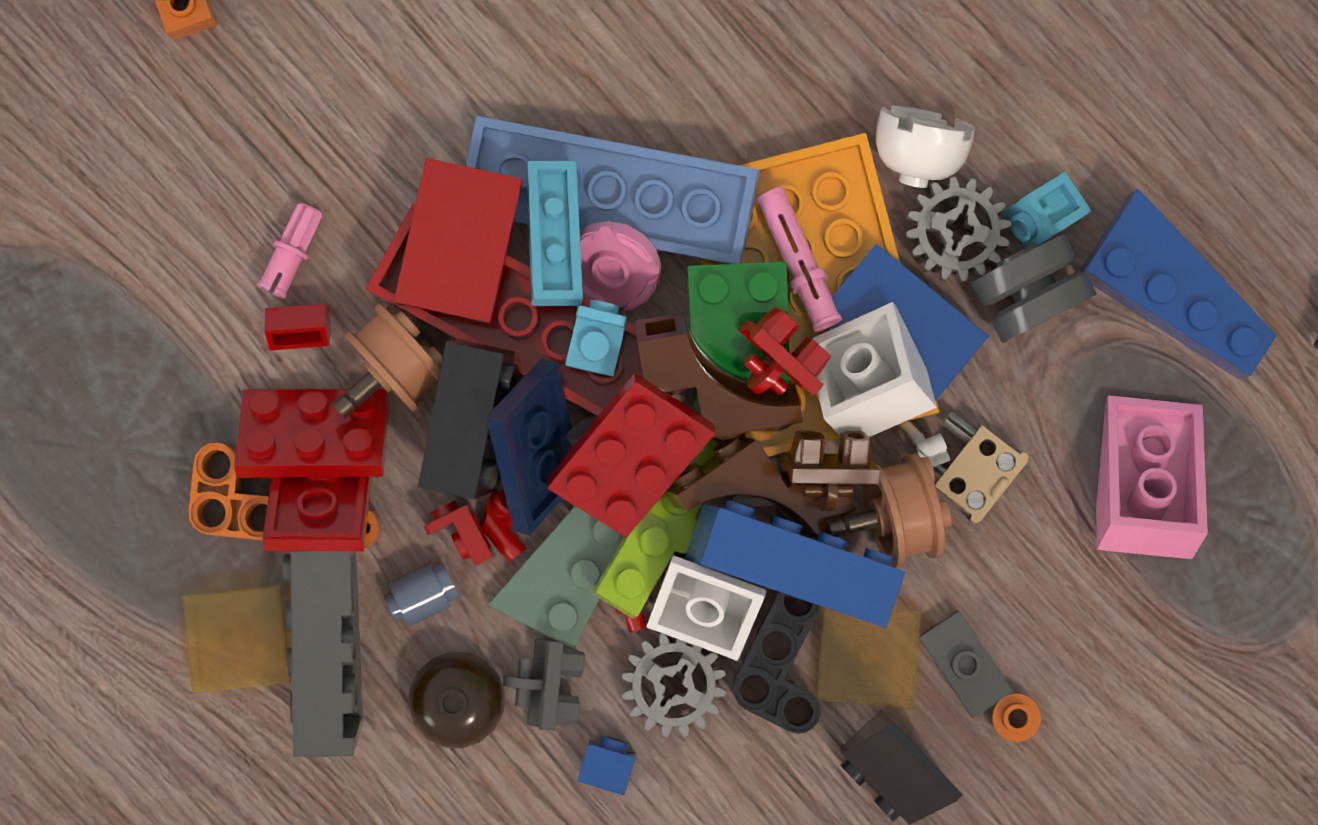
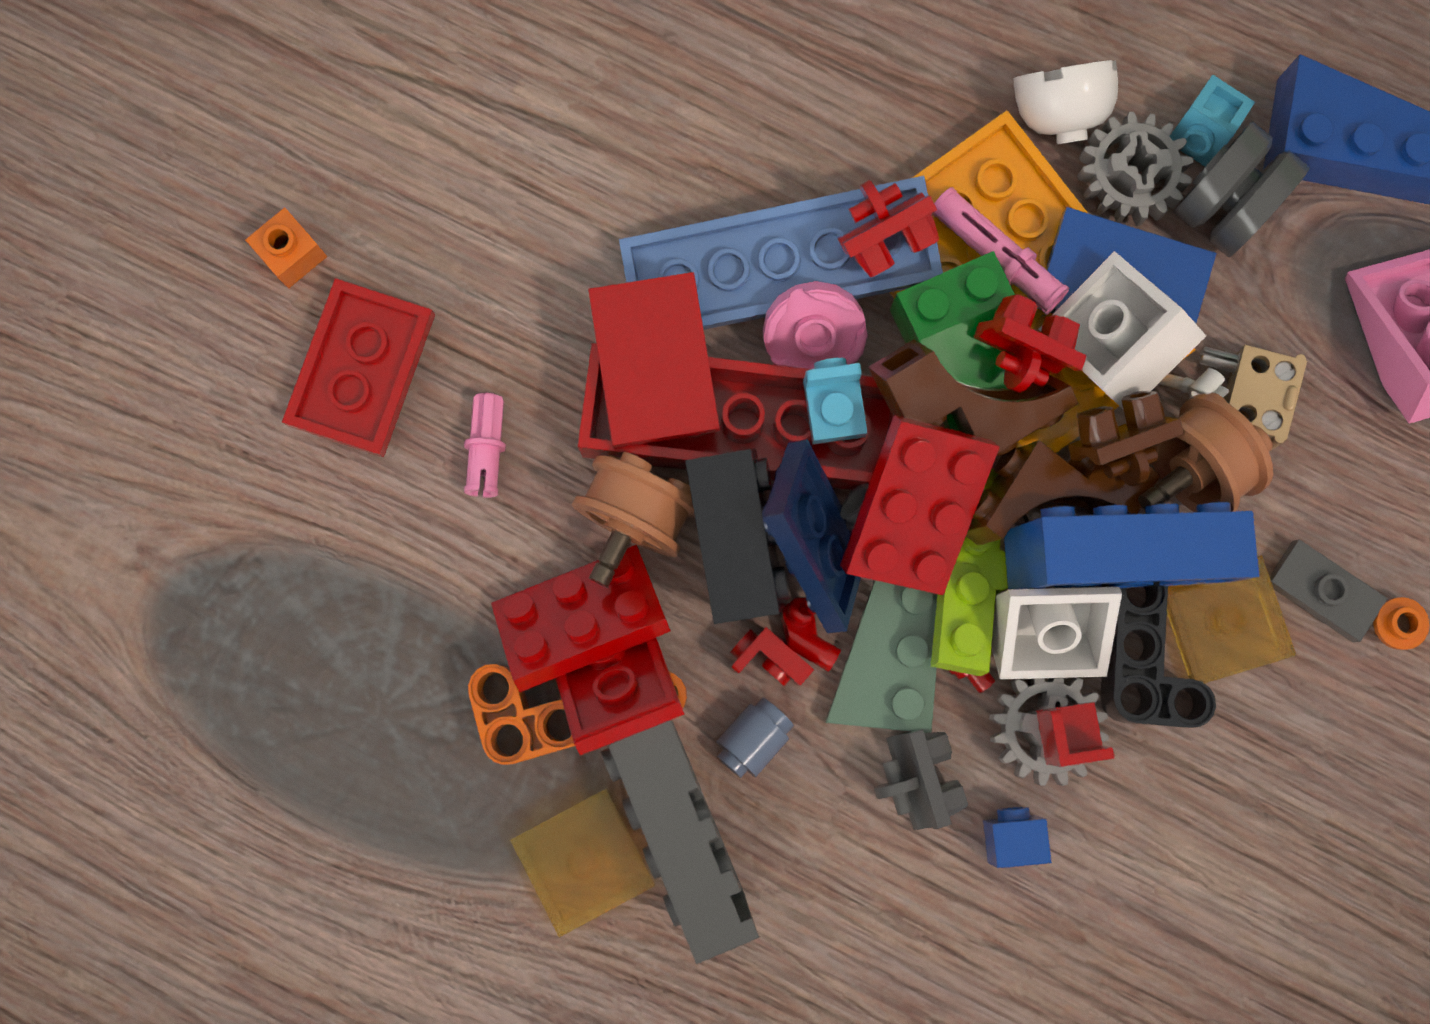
camera: 25 degrees left, 5 degrees down
red piece [265,304,332,351] -> none
dark brown cylinder [408,651,505,749] -> none
medium azure plate [526,161,583,306] -> none
black slope [839,710,962,825] -> none
none -> red plate [282,278,435,458]
none -> red hips [837,180,939,277]
none -> red panel [1036,702,1115,767]

